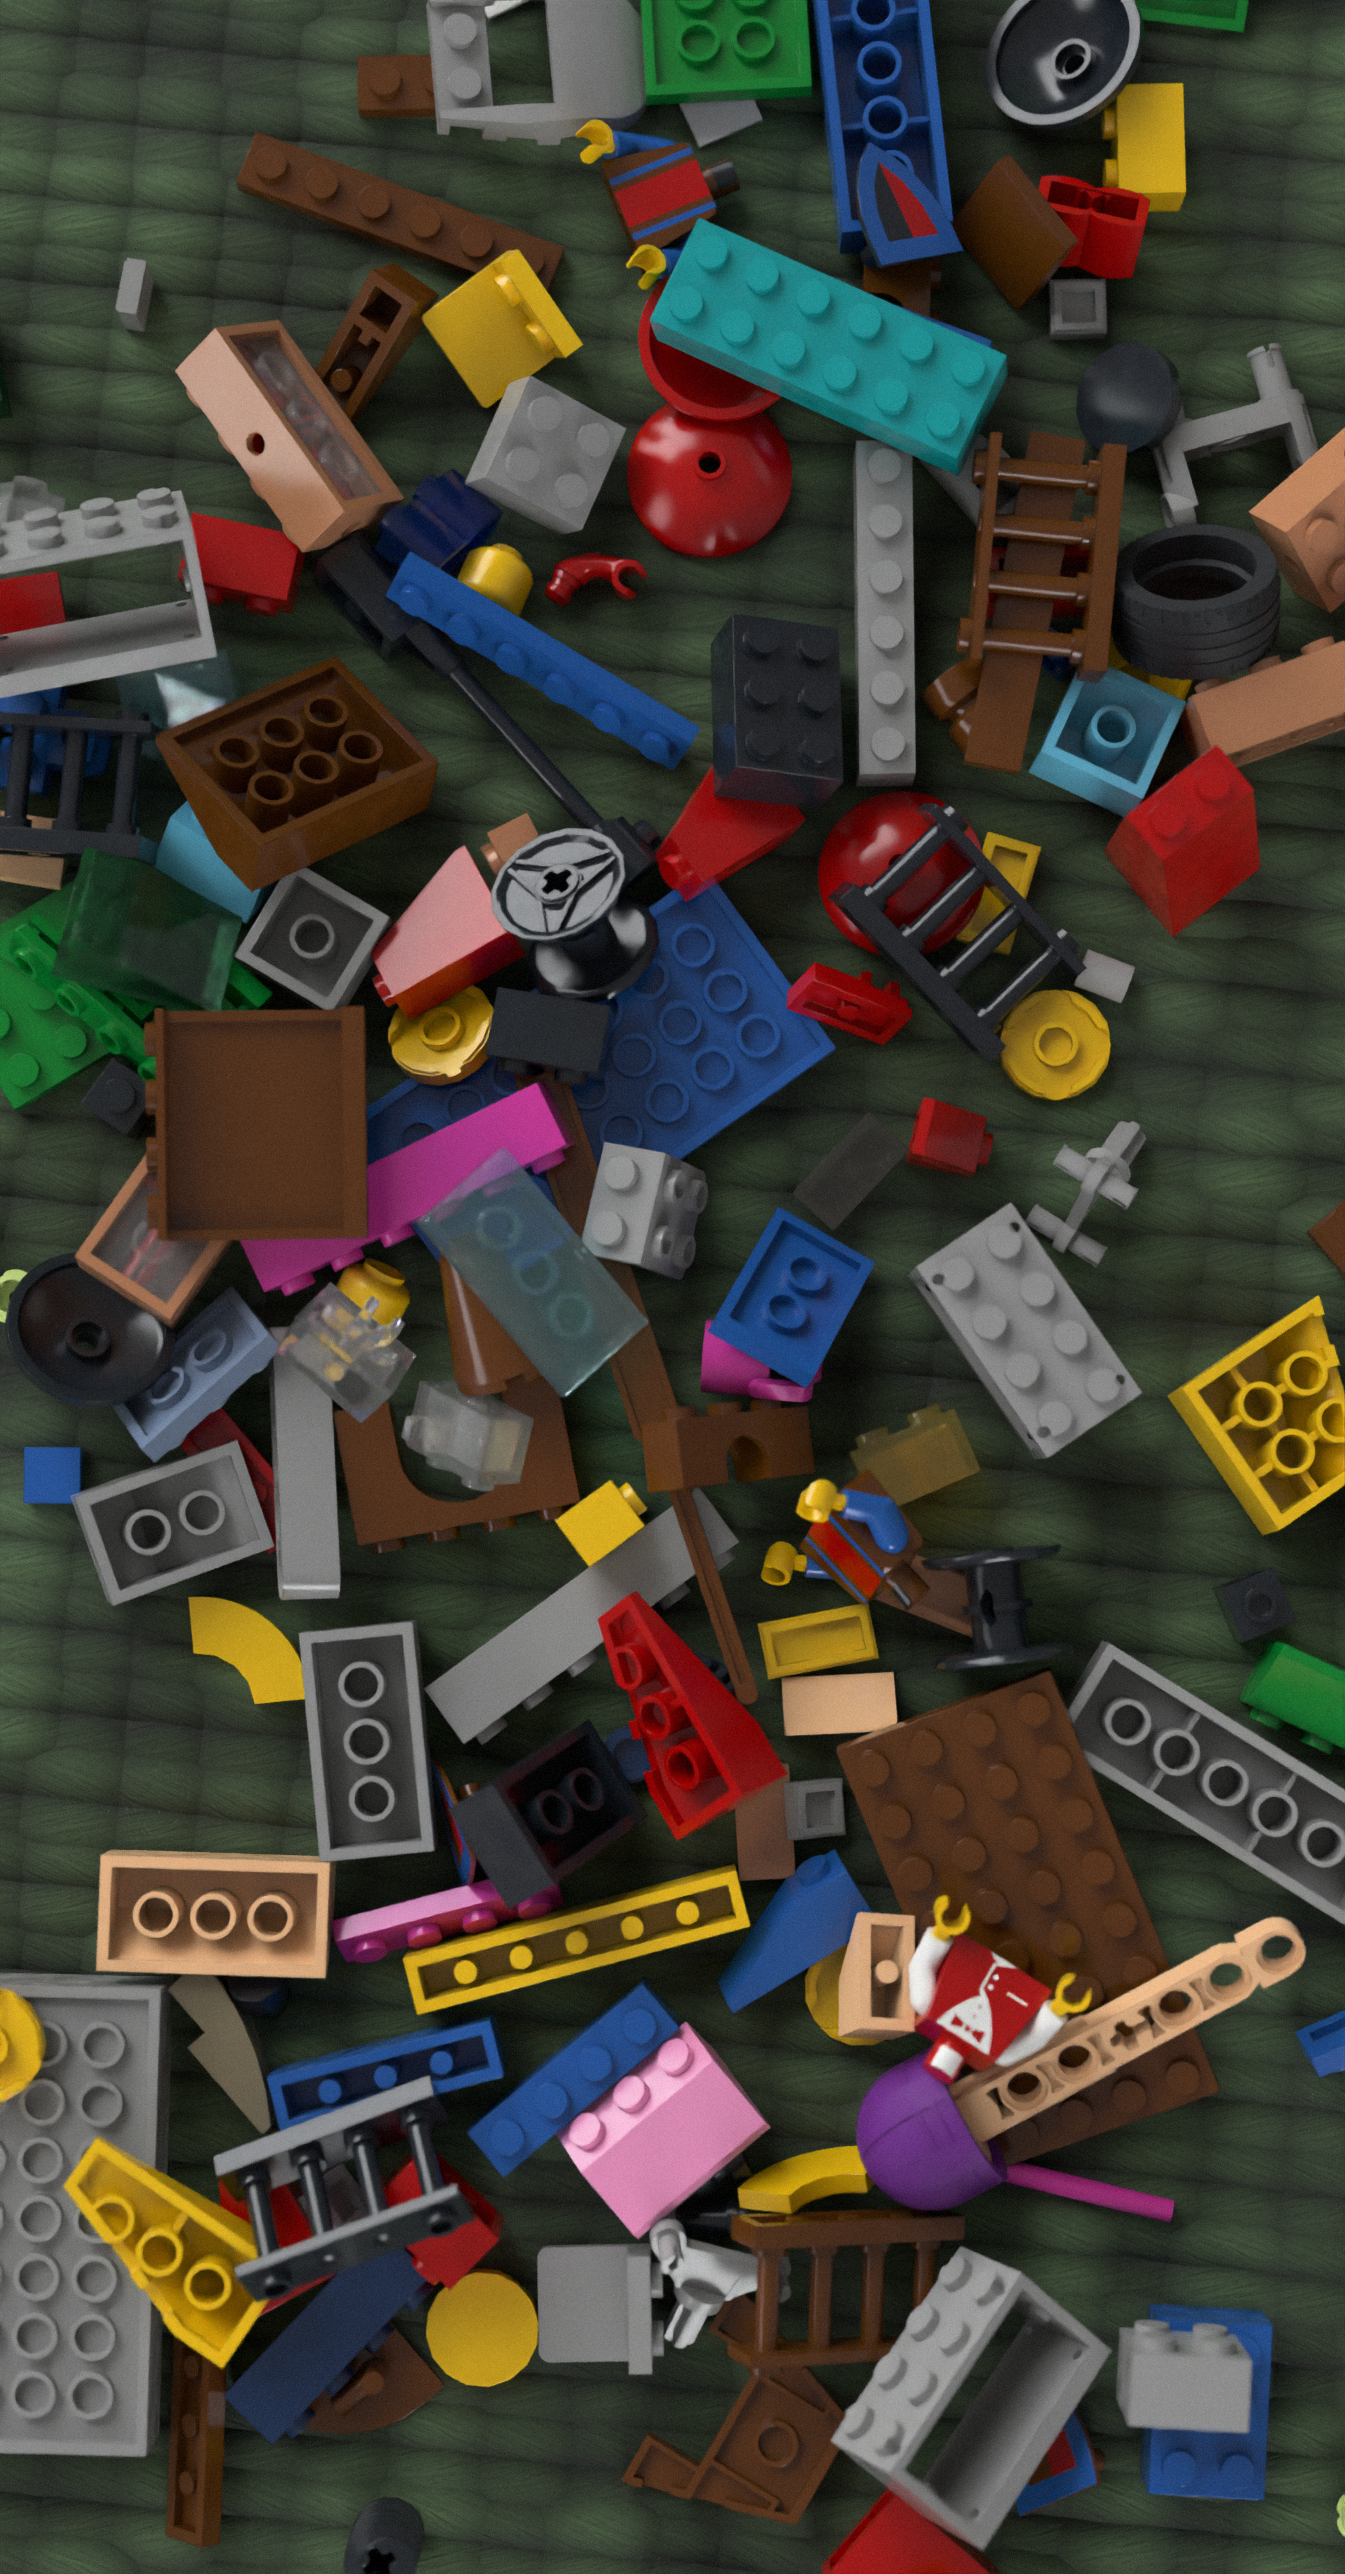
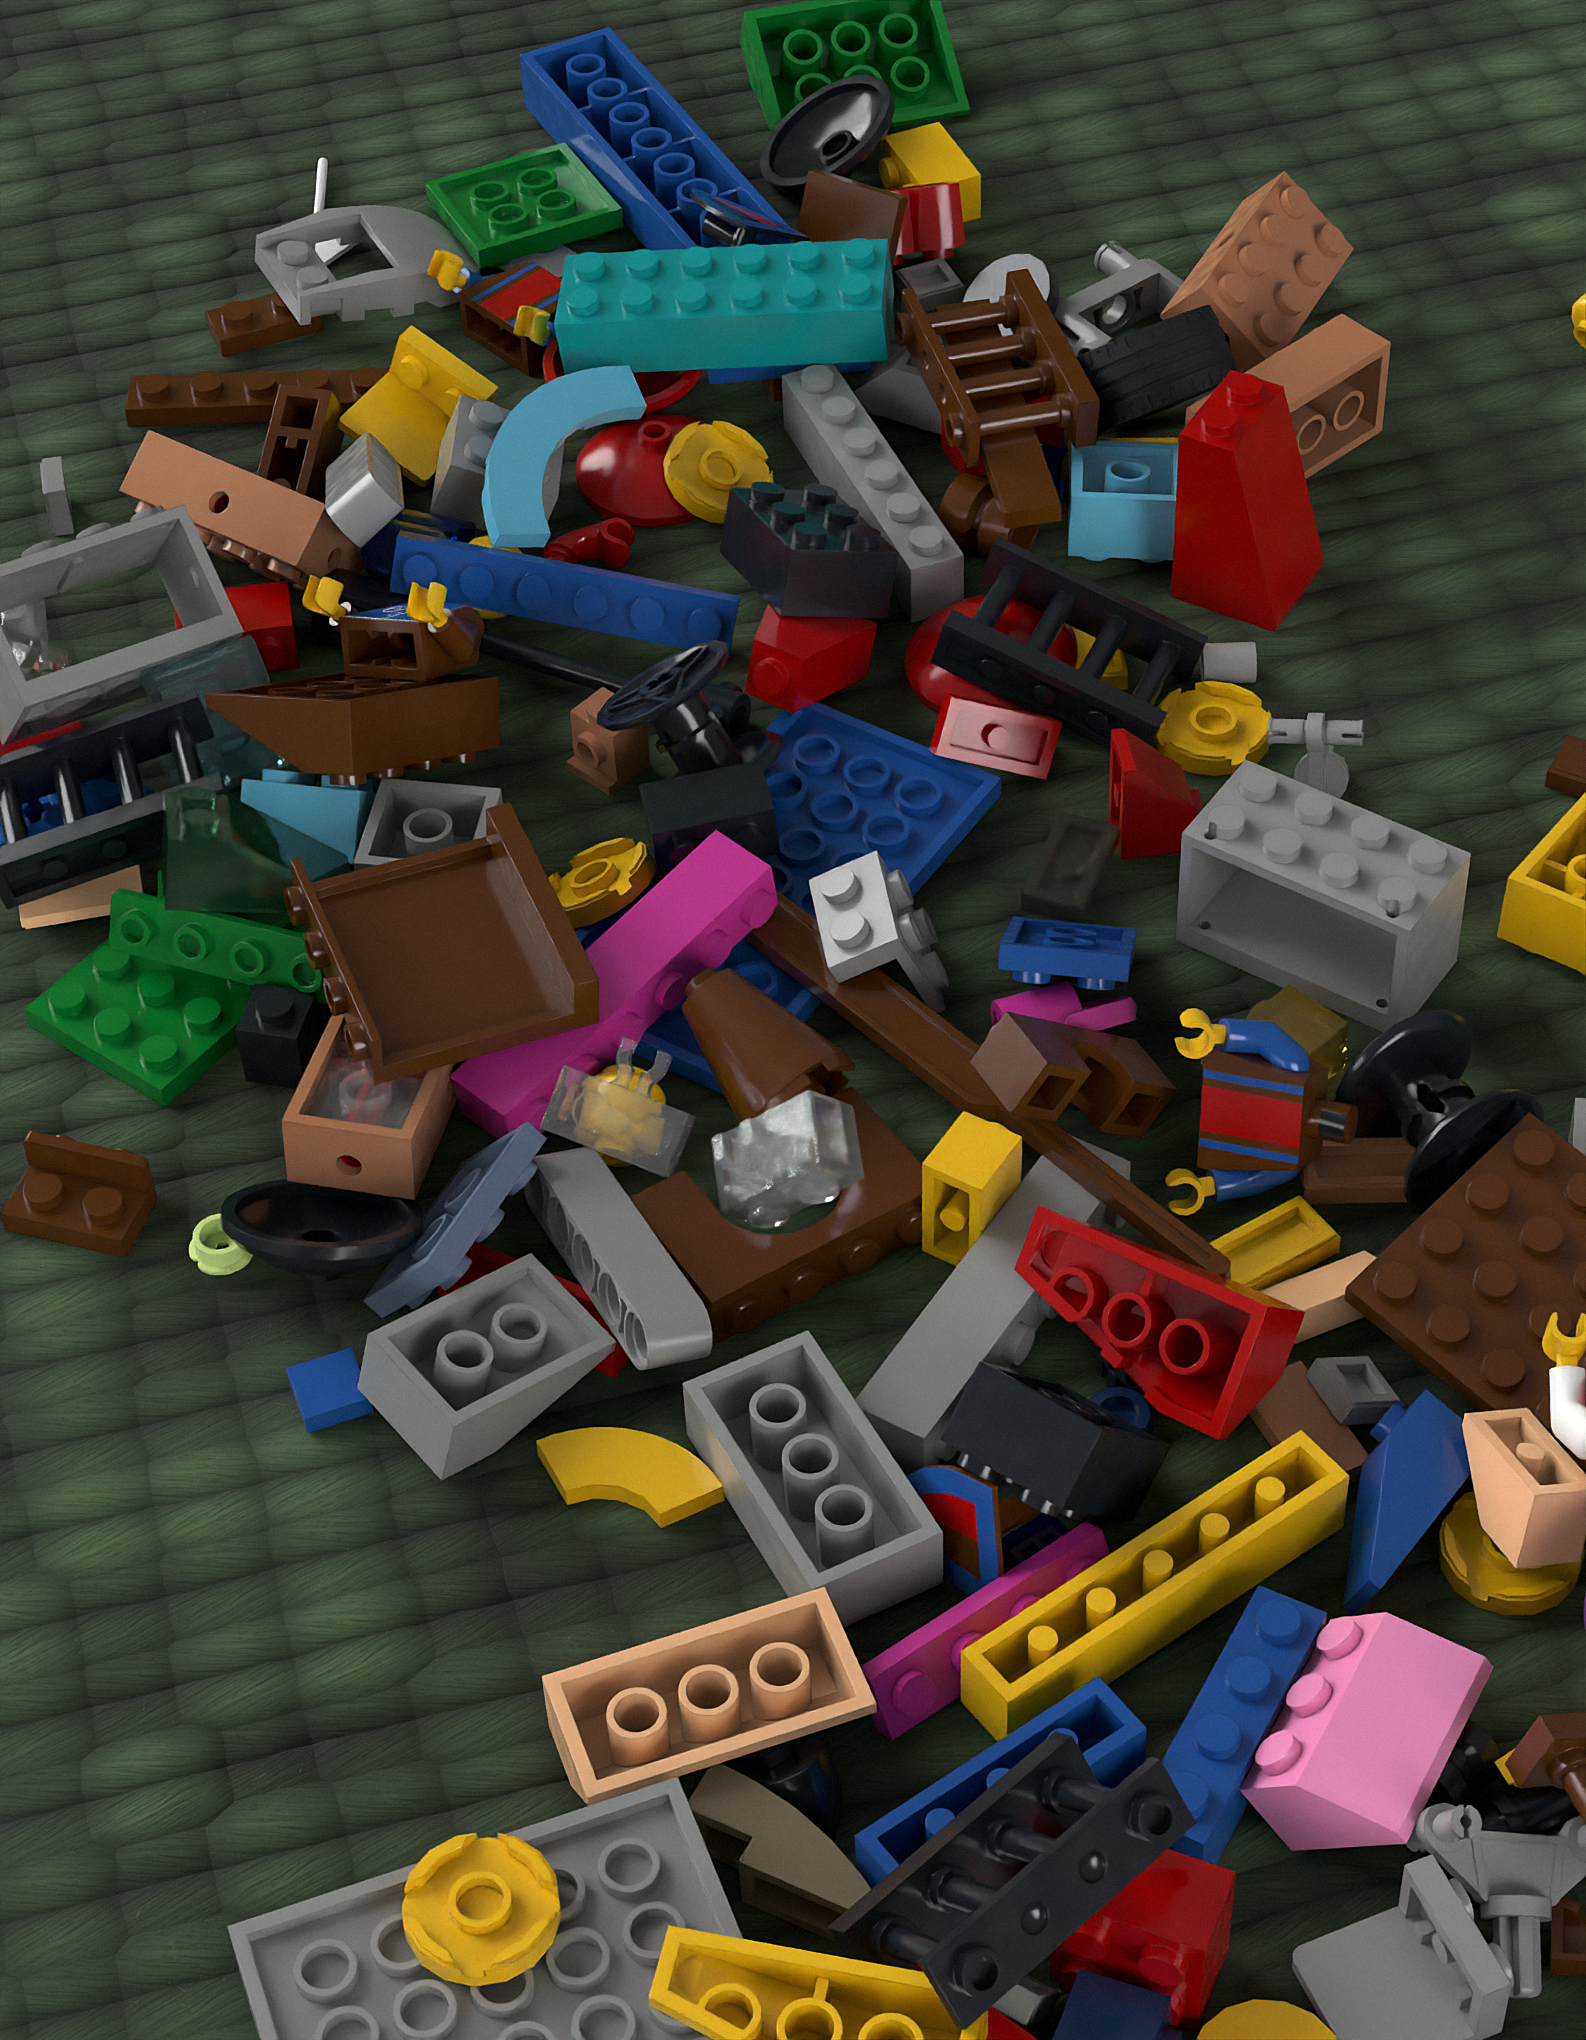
camera: 25 degrees left, 40 degrees down
slope [370,845,526,1021] -> none
clear light blue tile [416,1147,649,1397] -> none
none -> reddish brown torso [302,575,484,681]
none -> light grey beam [325,431,404,548]
none -> medium azure tile [482,365,647,548]
none -> yellow tile [663,420,774,524]

